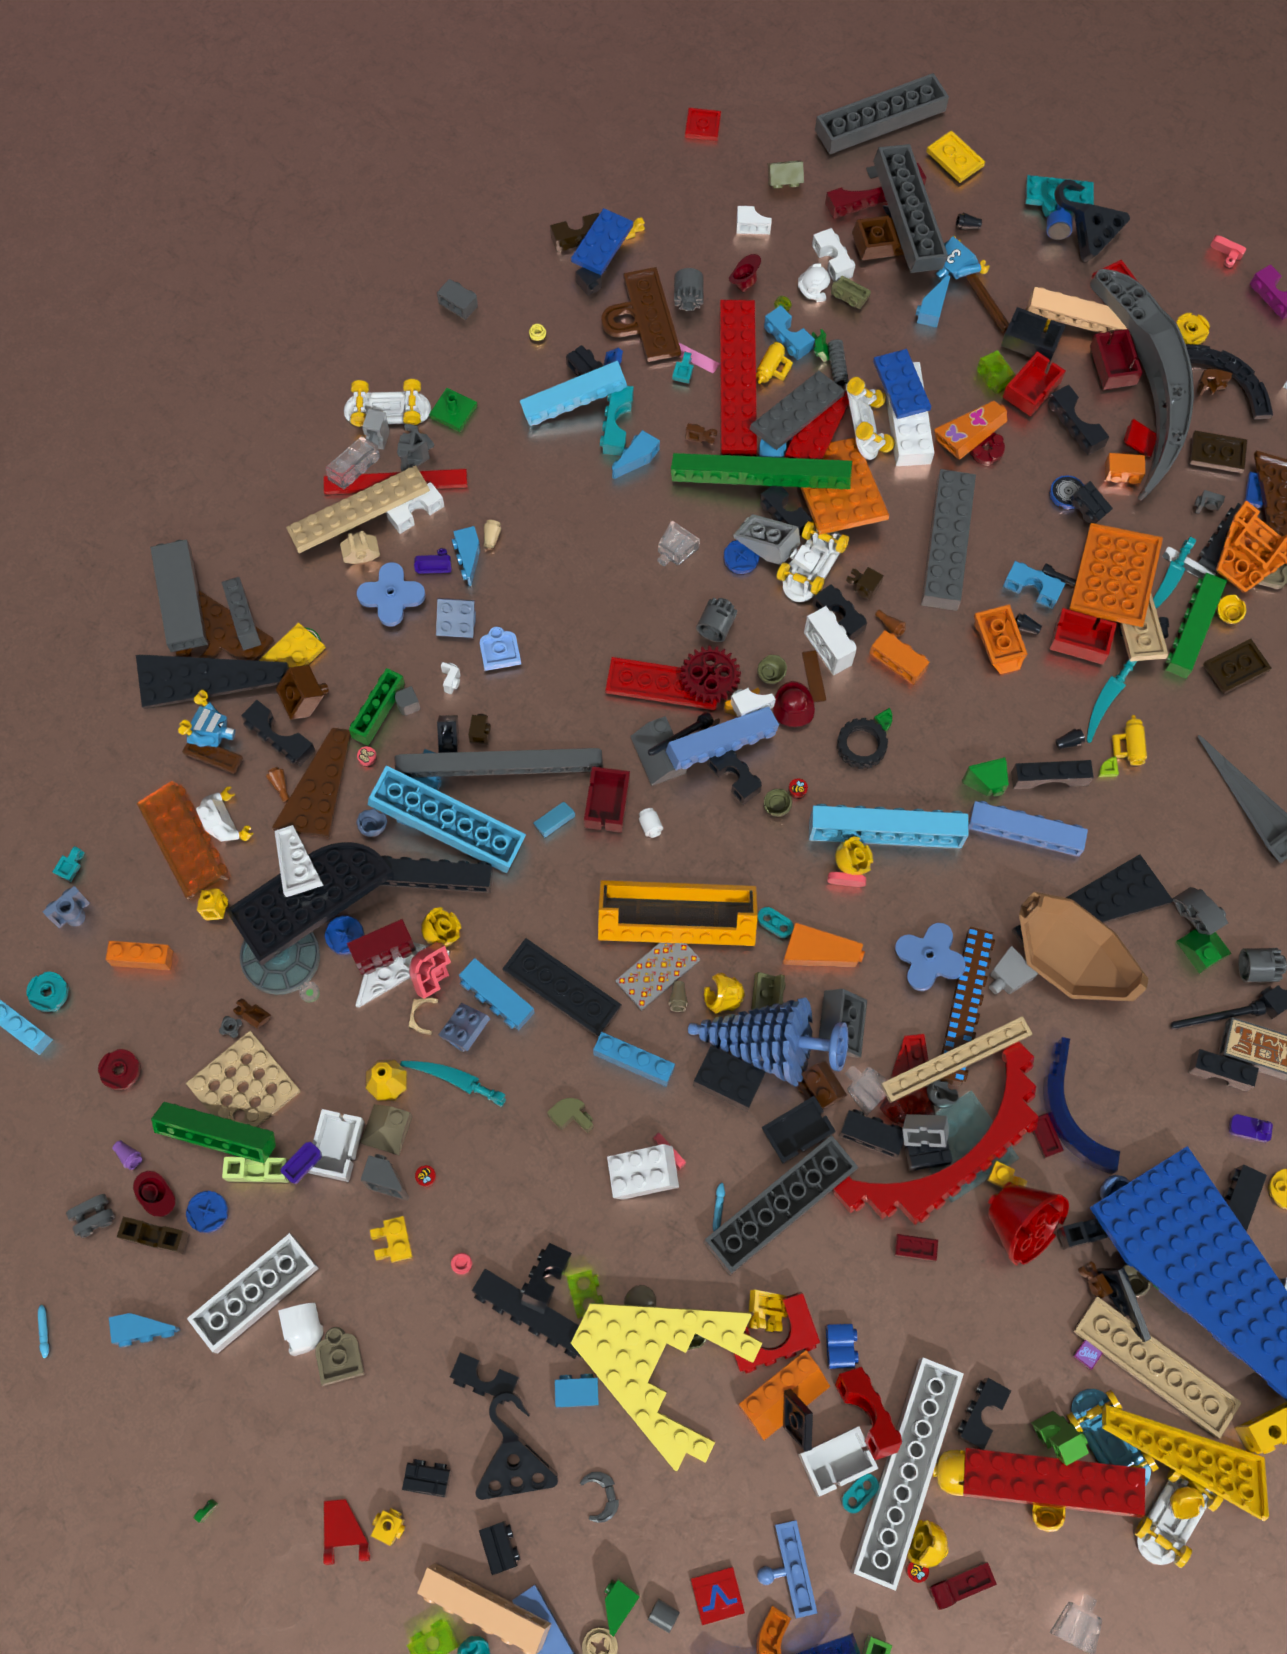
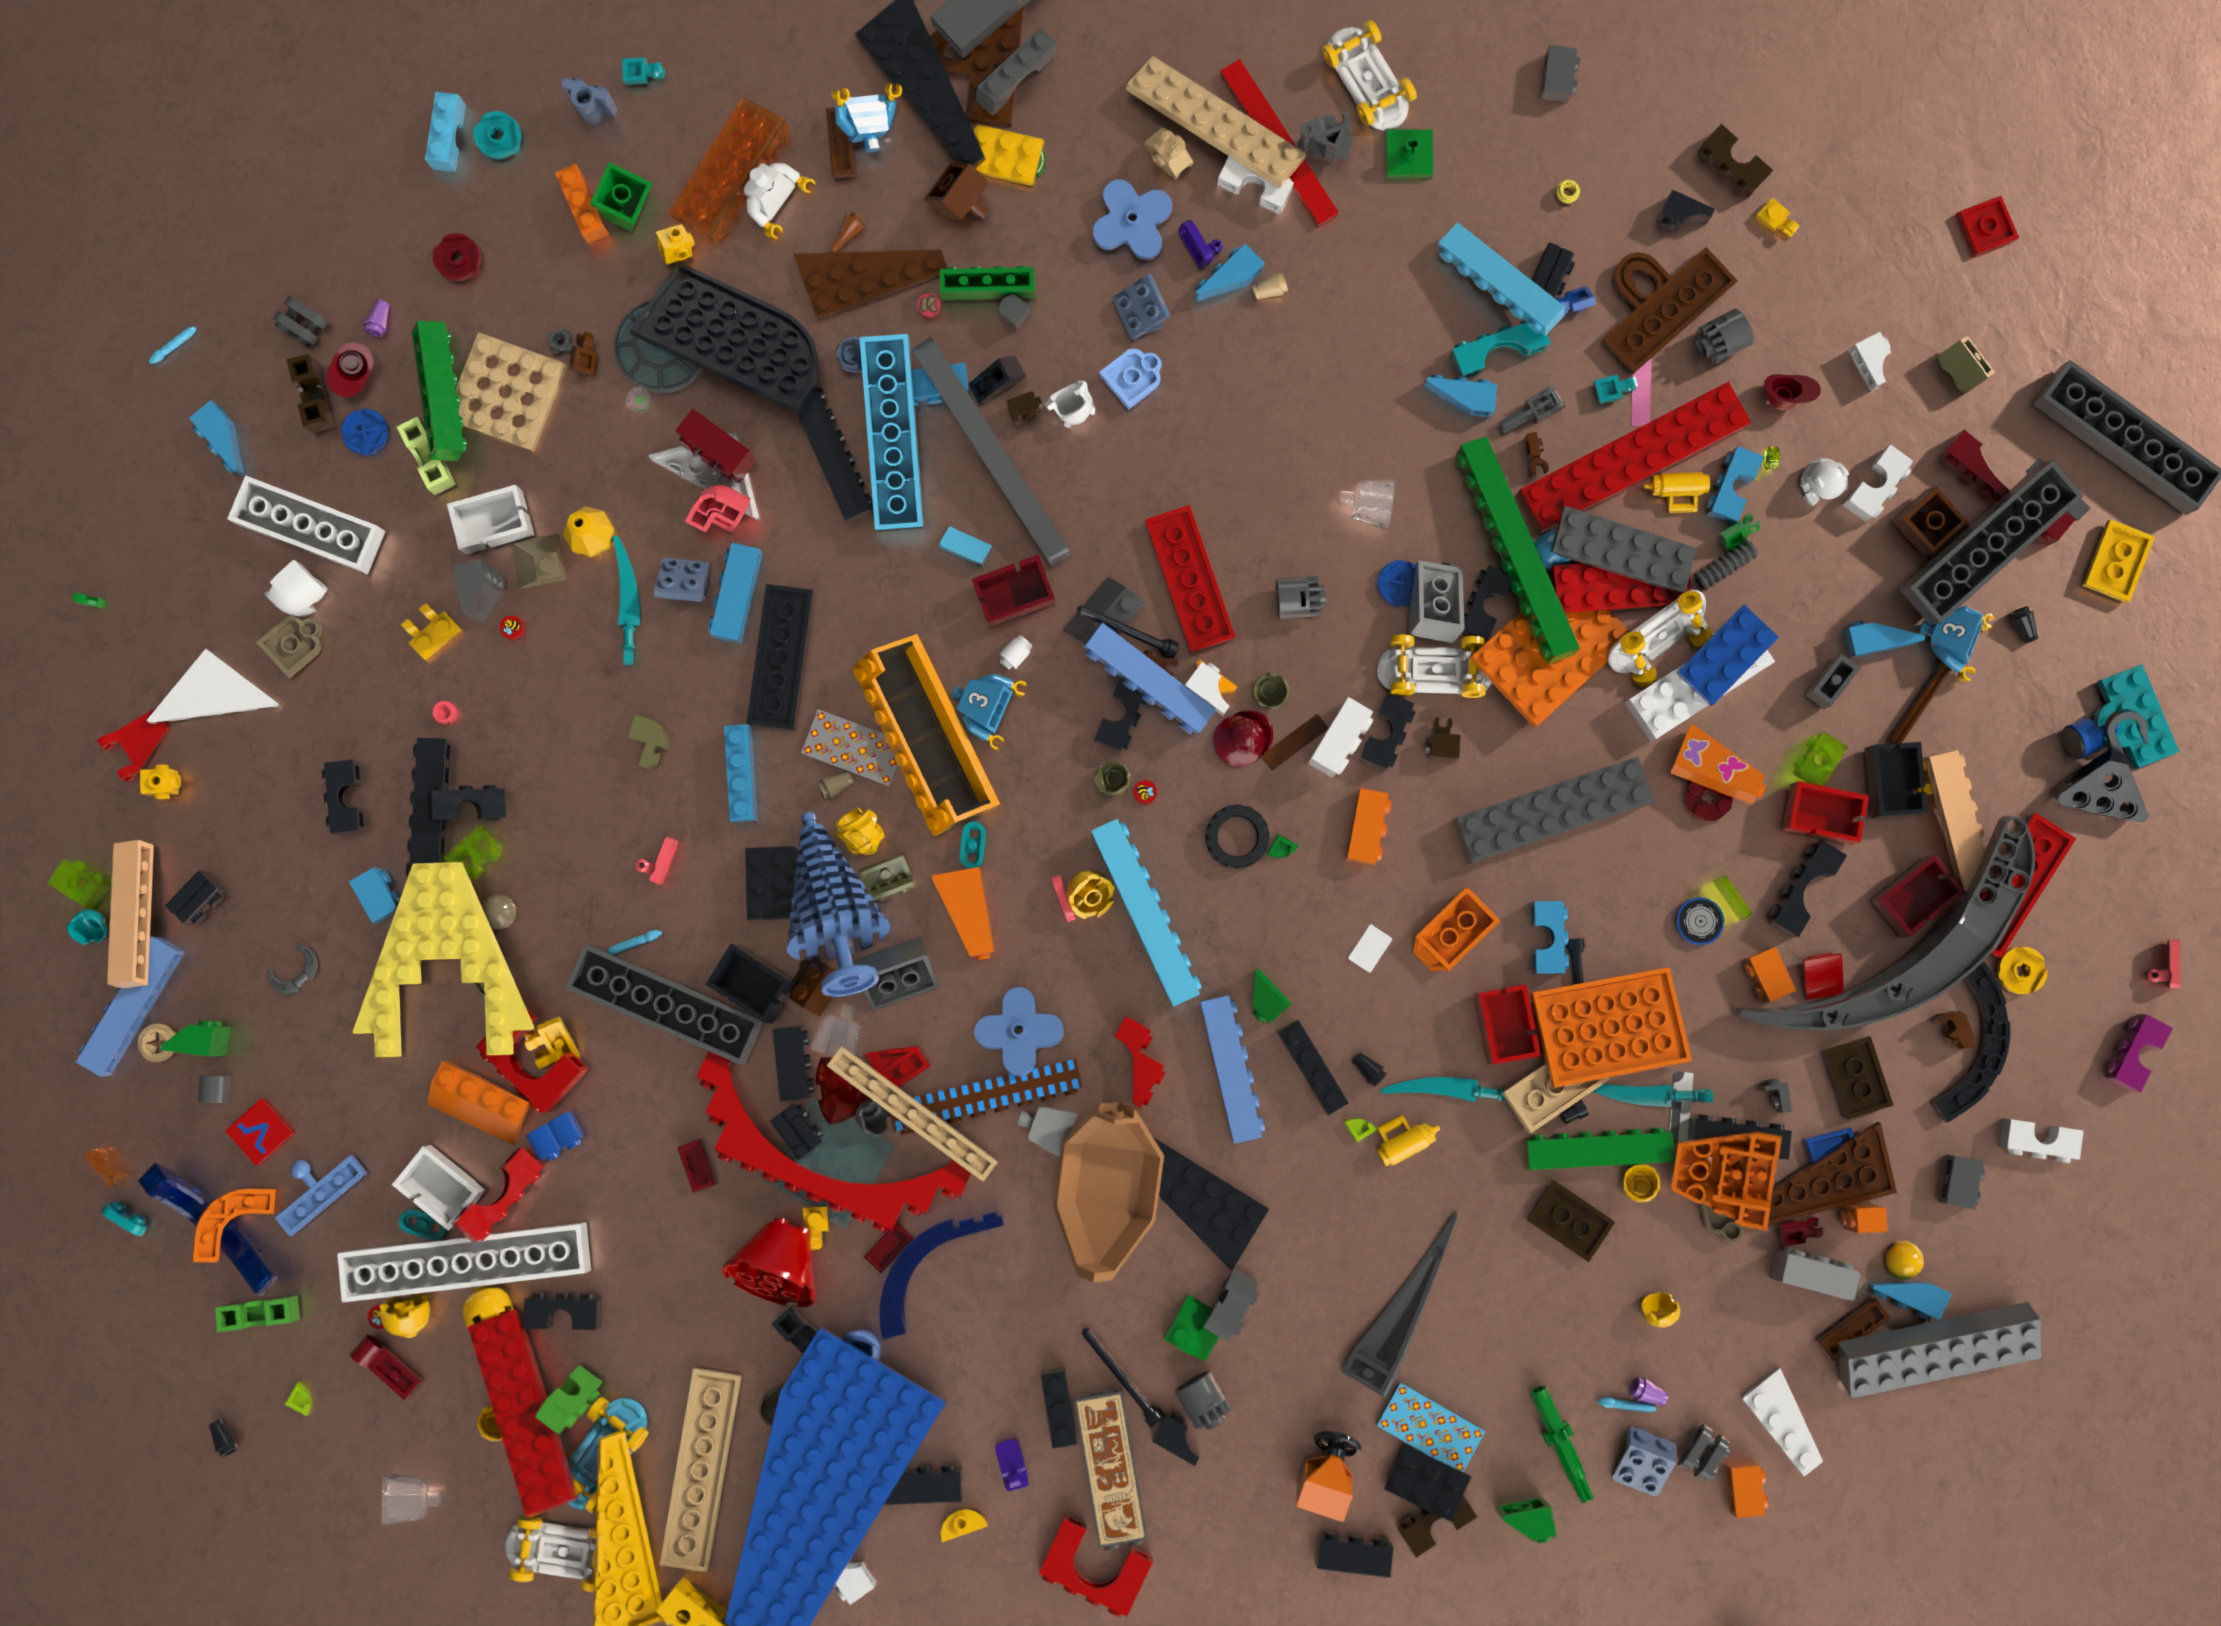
camera: 65 degrees right, 15 degrees up
black arch [241,700,315,767] -> none
white wing [275,825,323,897] -> none
dark purple piece [281,1142,322,1184] -> none
blue tile [325,915,365,955] -> none
clear brick [326,436,380,489] -> none
light grey brick [362,409,390,450] -> none
black brick [402,1459,452,1498] -> none
tan cap [409,997,438,1035] -> none
yellow cylinder [421,907,461,947] -> none
white bracket [441,662,461,694] -> none
black piece [475,1391,558,1500] -> none
blue plate [571,208,633,276] -> none
white brick [607,1144,679,1200] -> none
dark red gear [680,645,741,704] -> none
black tile [783,1389,813,1452] -> none
white bracket [789,545,820,573] -> none
olive bracket [831,276,871,309] -> none
dark orange cone [875,610,906,637] -> none
light grey brick [903,1114,949,1147] -> none
black cone [1015,613,1042,635] -> none
black brick [1069,481,1113,524] -> none
tile [1073,1340,1103,1370] -> none
reddish brown plate [1078,1261,1113,1299] -> none
black wing [1097,1267,1151,1342] -> none
yellow hair [1170,1486,1205,1520] -> none
none -> white tile [147,649,279,724]
none -> green slope [590,162,653,232]
none -> dark azure torso [952,674,1027,749]
none -> white helmet [1044,380,1095,428]
none -> red arch [1114,1016,1166,1108]
none -> white sticker [1348,924,1392,973]
none -> dark grey connector [1499,384,1567,434]
none -> clear neon green tile [1713,875,1753,920]
none -> dark grey brick [1805,654,1860,709]

